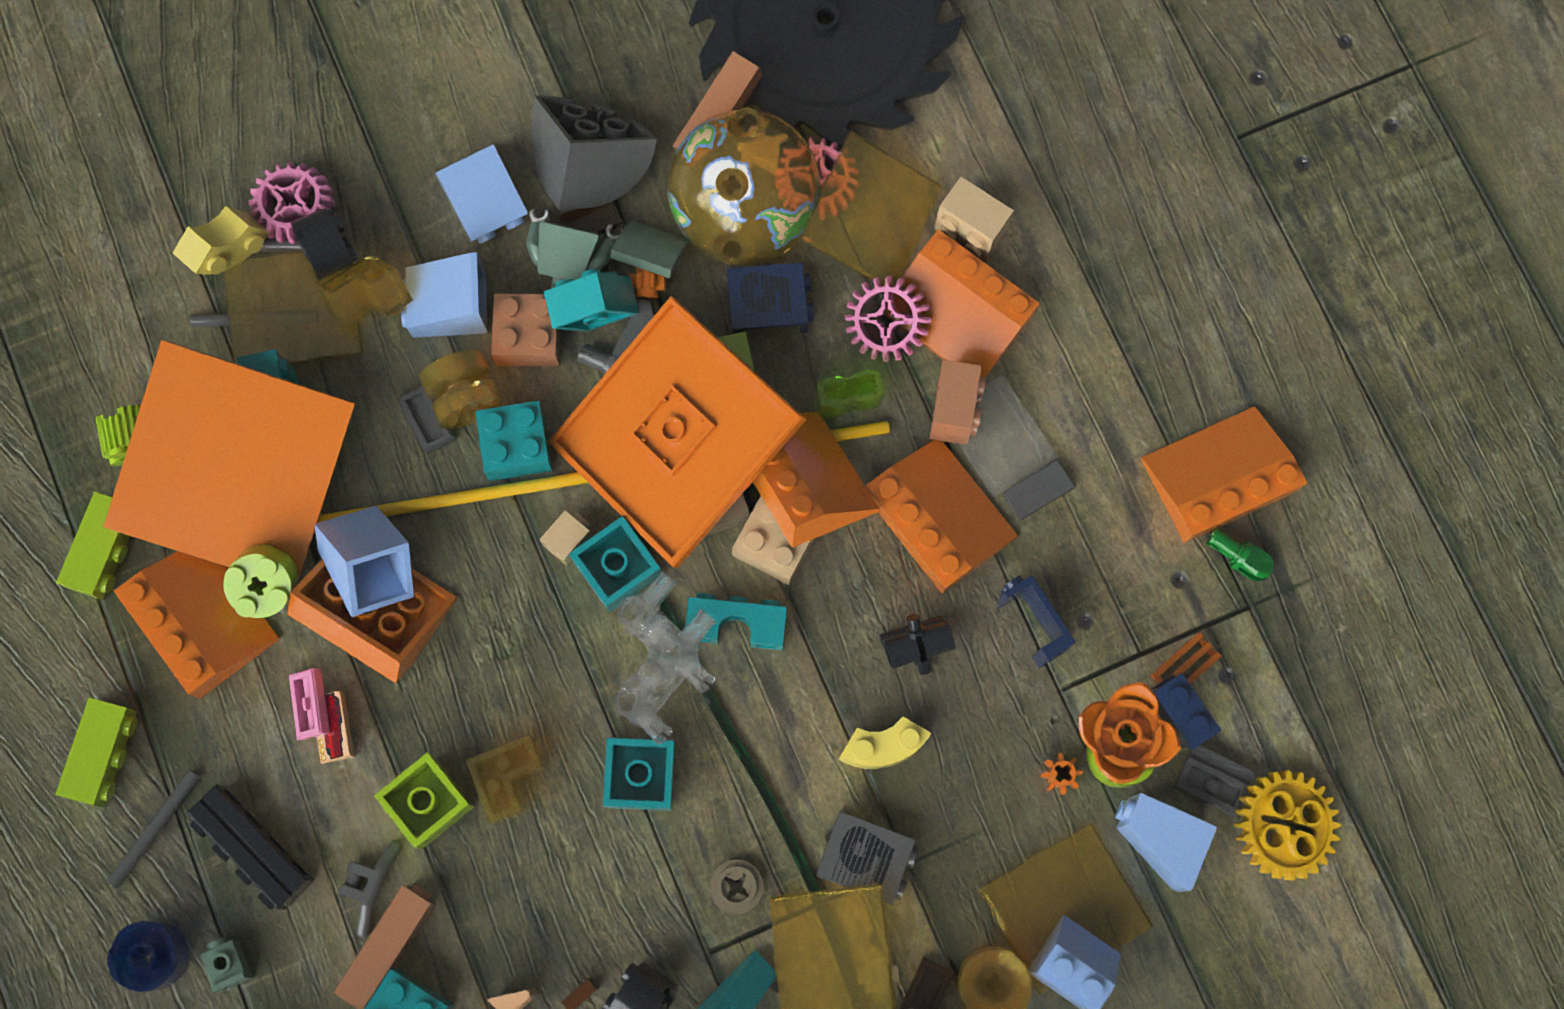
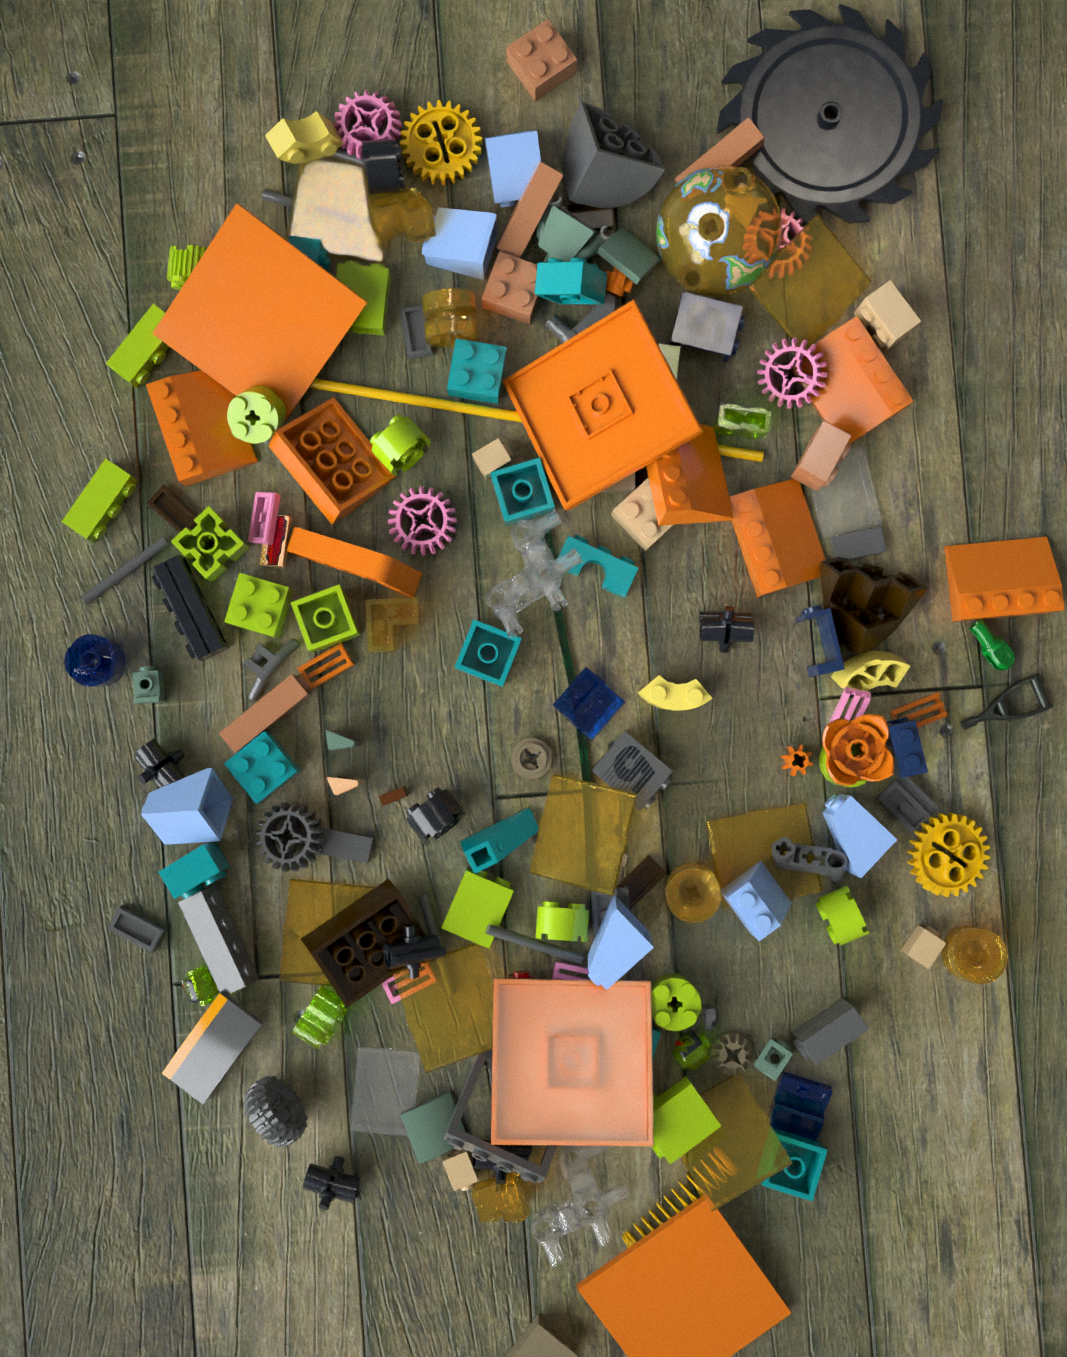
camera: 20 degrees right, 10 degrees up
light blue slope [315,506,414,617] -> none
none -> dark brown tile [146,485,198,533]
none -> lime brick [171,506,250,582]
none -> lime brick [224,573,294,639]
none -> orange beam [285,527,423,598]
none -> orange tile [297,642,355,690]
none -> sand green slope [326,730,361,750]
none -> lime brick [336,261,391,336]
none -> lime brick [370,414,431,476]
none -> bright pink gear [388,486,457,556]
none -> yellow gear [400,100,482,185]
none -> nougat brick [495,161,563,258]
none -> nougat brick [506,19,577,102]
none -> clear blue slope [553,667,625,741]
none -> dark grey beam [772,837,848,883]
none -> lime brick [815,885,870,946]
none -> dark brown brick [820,557,927,654]
none -> bright pink tile [830,687,871,722]
none -> light yellow brick [831,651,910,698]
none -> tan brick [901,925,946,969]
none -> clear yellow wheel [941,926,1008,984]
none -> pearl dark grey piece [960,673,1054,730]

